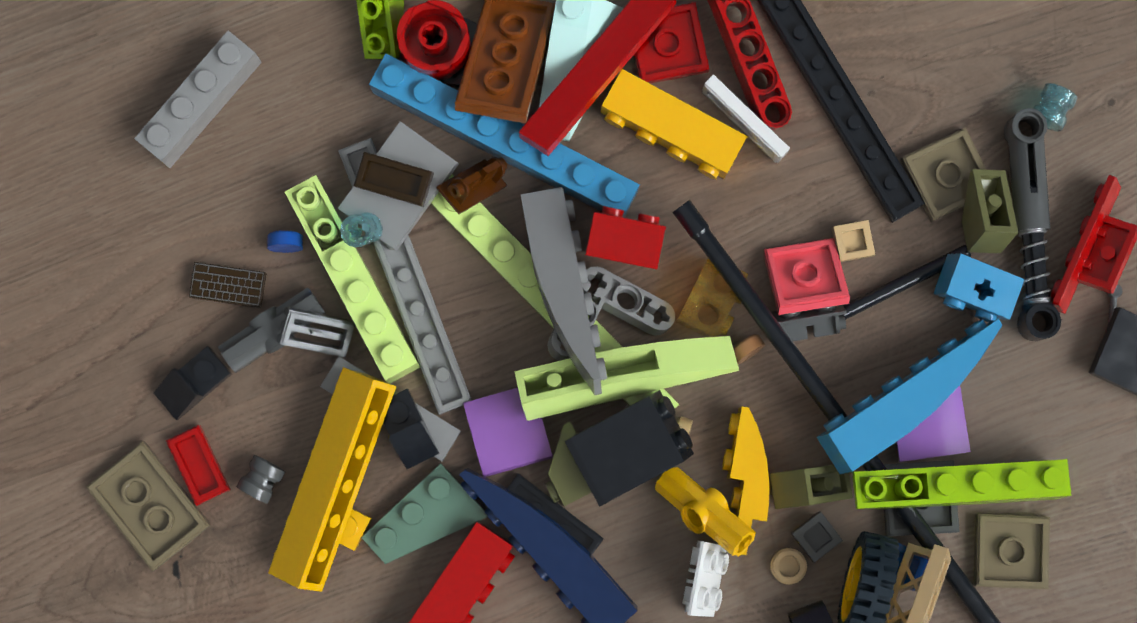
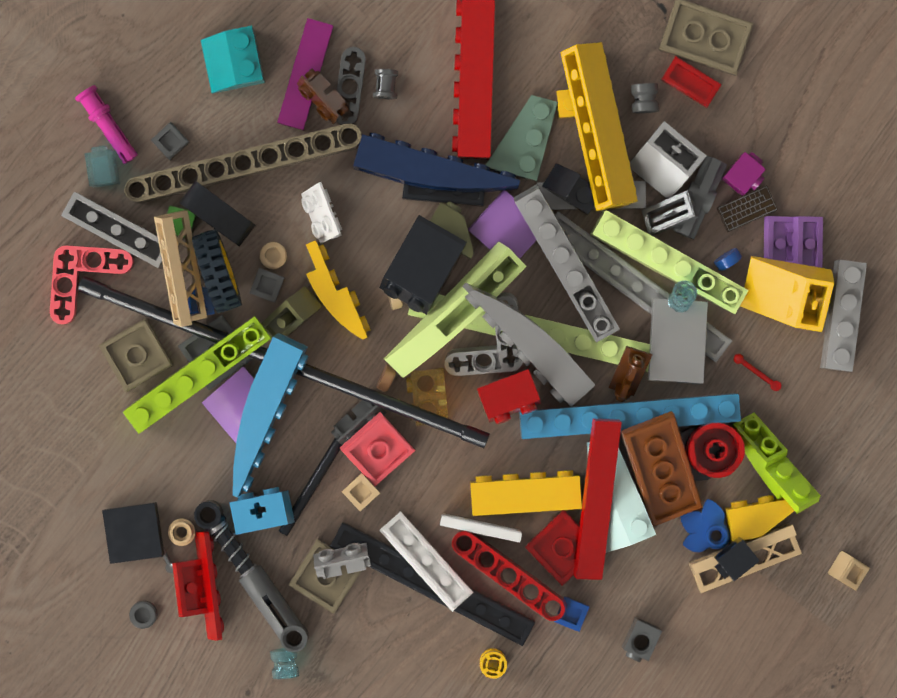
camera: 150 degrees right, 5 degrees up
black slope [154,346,232,420] -> none
dark brown tile [354,152,434,207] -> none
yellow piece [655,467,756,557] -> none
olive slope [962,169,1018,253] -> none
none -> tan plate [168,518,196,546]
none -> light grey hinge [313,543,371,579]
none -> white tile [380,511,474,612]
none -> light grey slope [513,184,620,343]
none -> light grey slope [630,121,706,199]
none -> magenta brick [721,152,766,196]
none -> red hinge [733,354,782,391]
none -> yellow slope [740,256,834,332]
none -> medium lavender slope [764,216,823,268]

